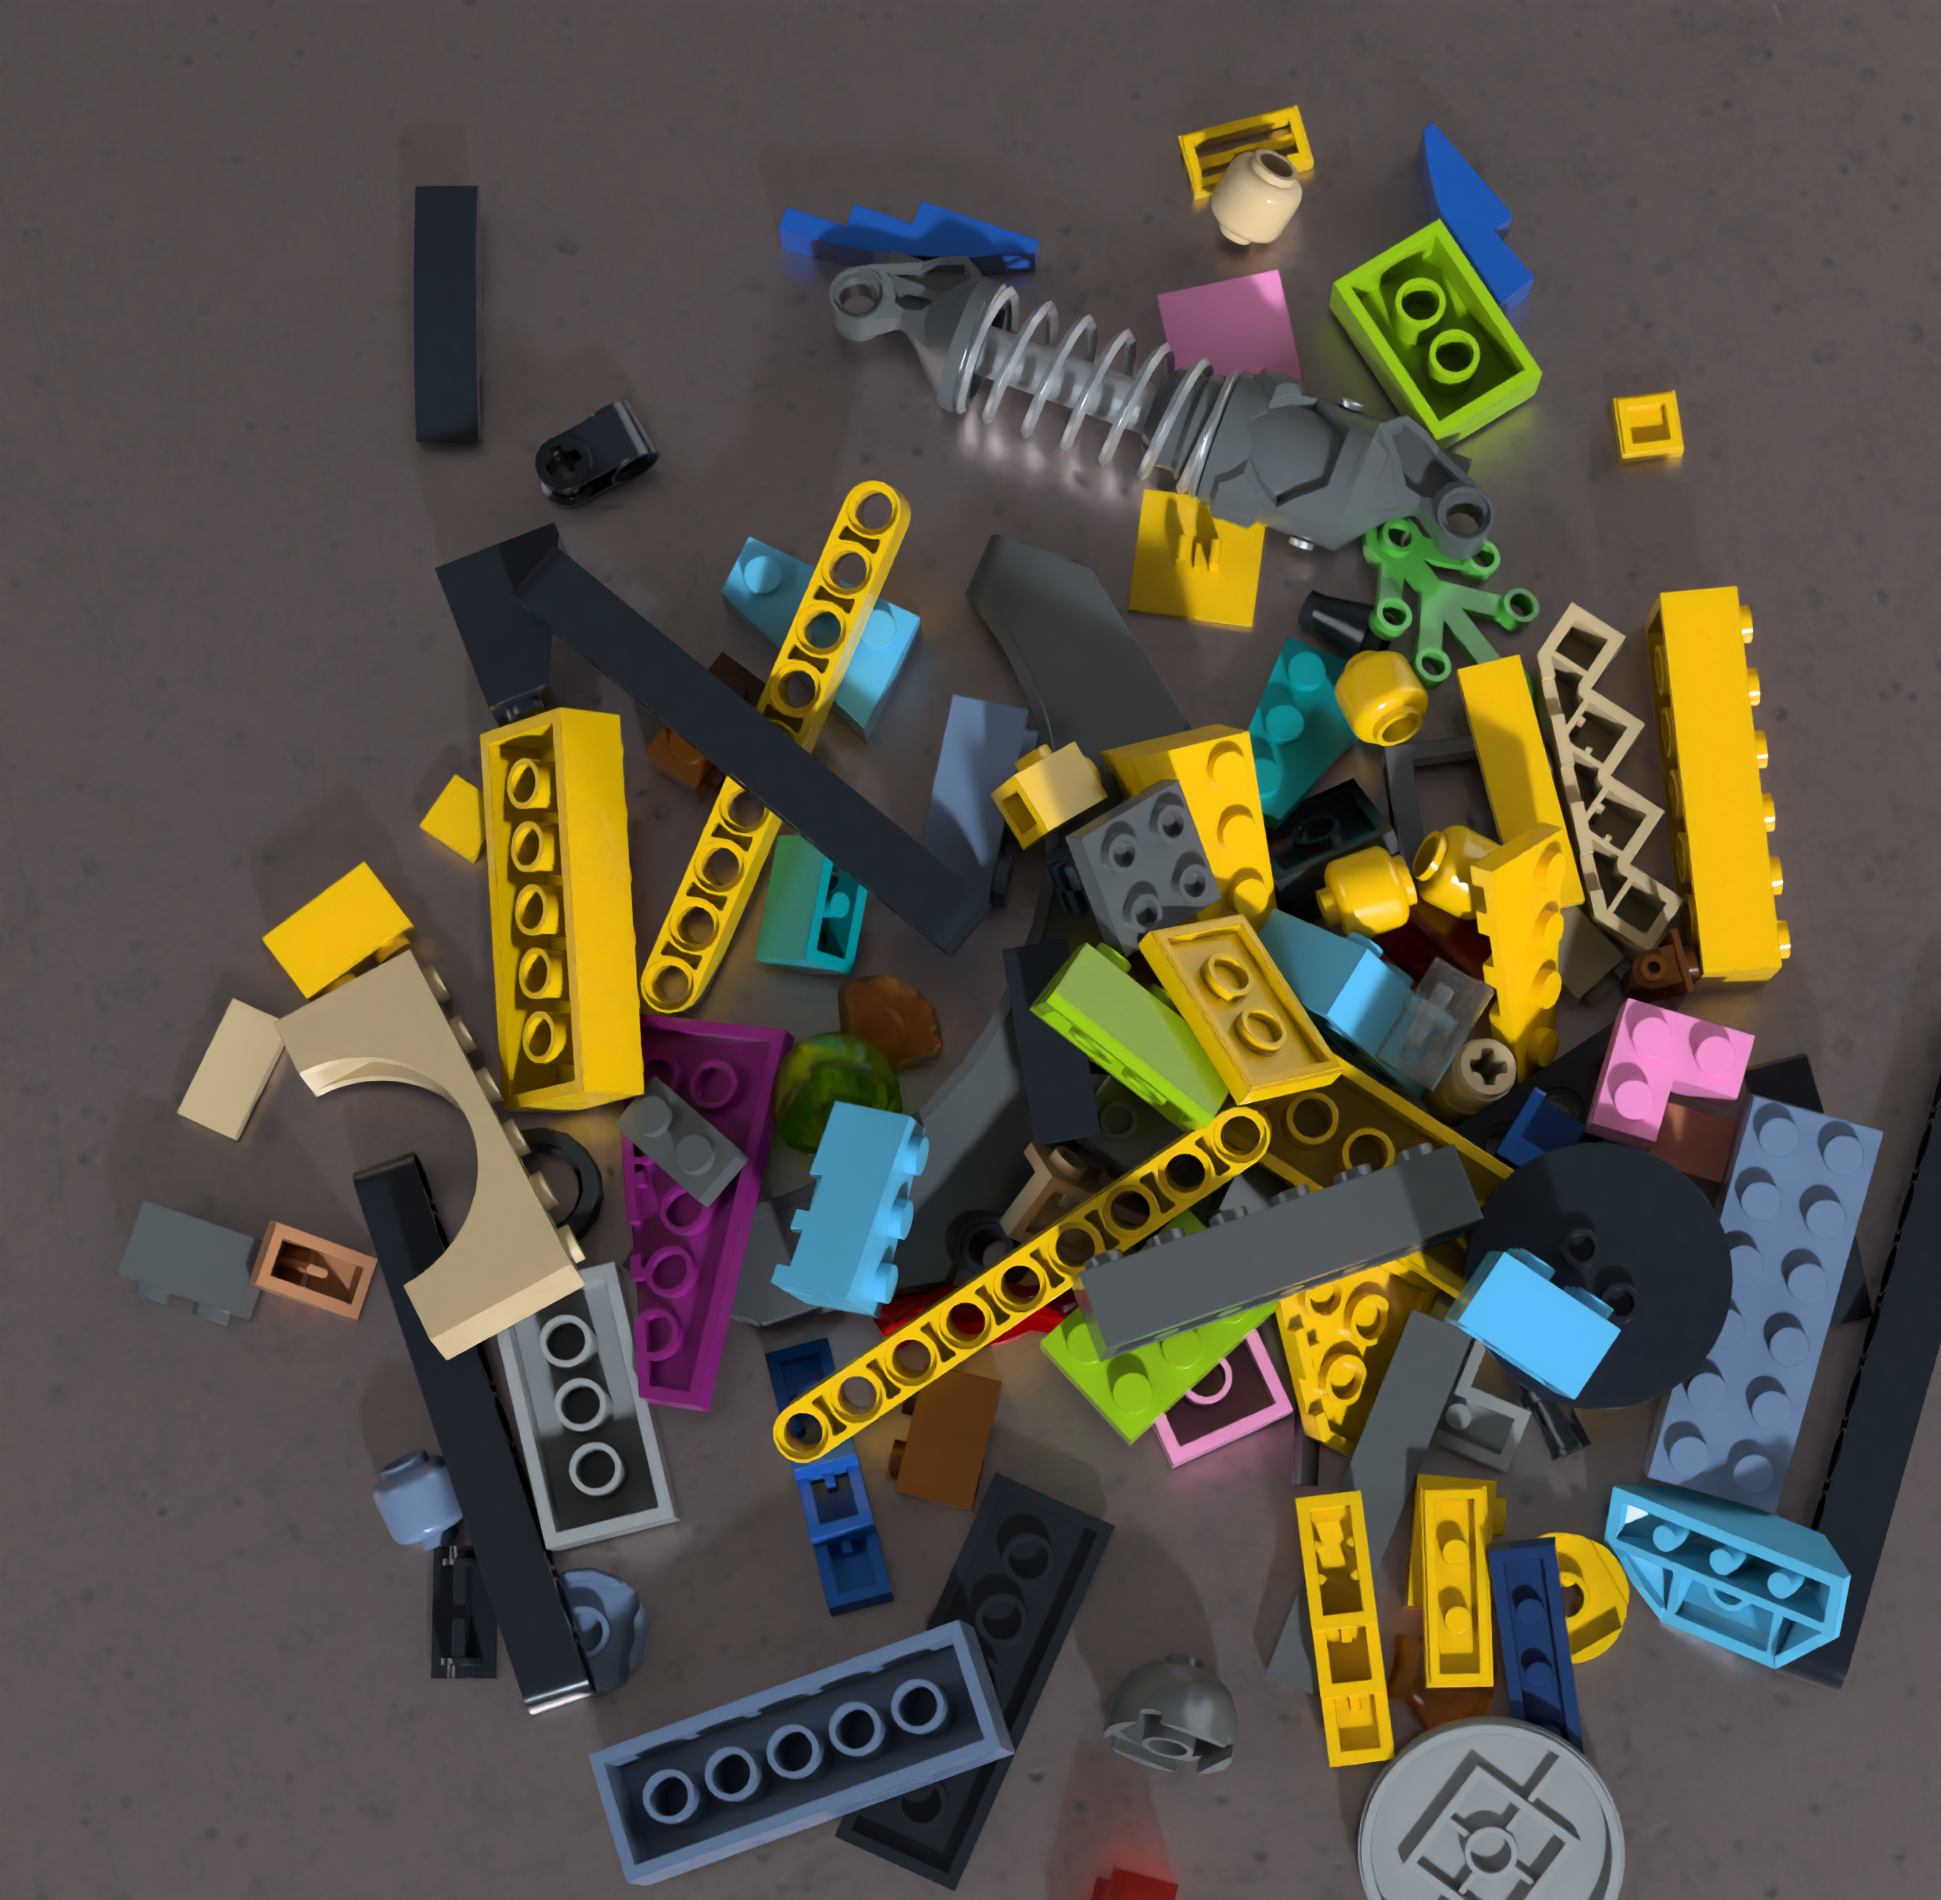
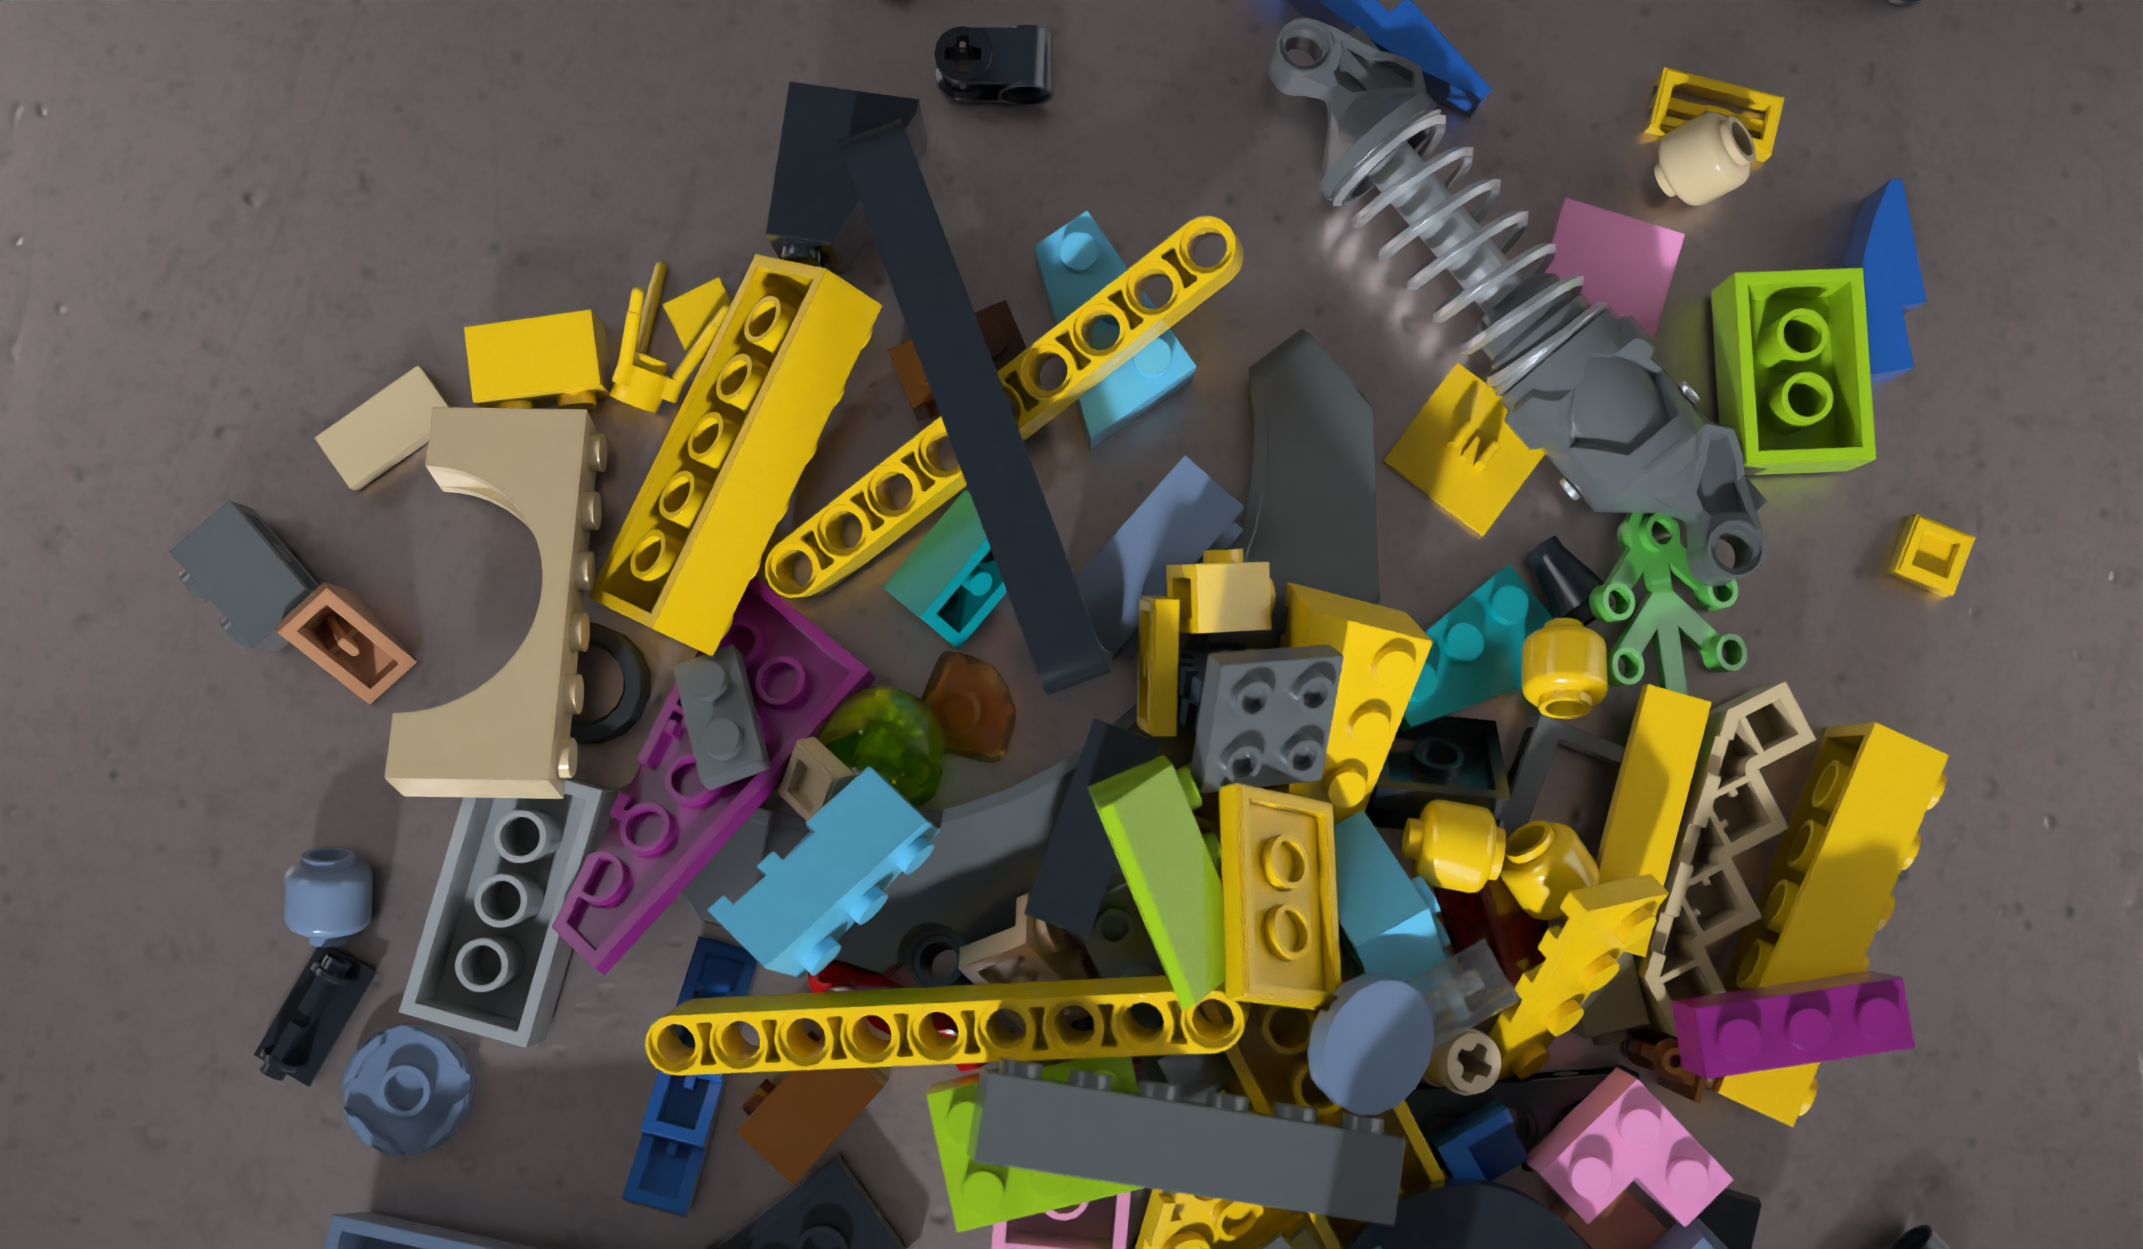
camera: 20 degrees right, 5 degrees up
black beam [353,1151,596,1717] -> none
none -> yellow plant [609,261,730,413]
none -> tan tile [778,737,855,821]
none -> yellow tile [1137,596,1180,736]
none -> sand blue tile [1307,973,1435,1115]
none -> magenta brick [1671,971,1915,1079]

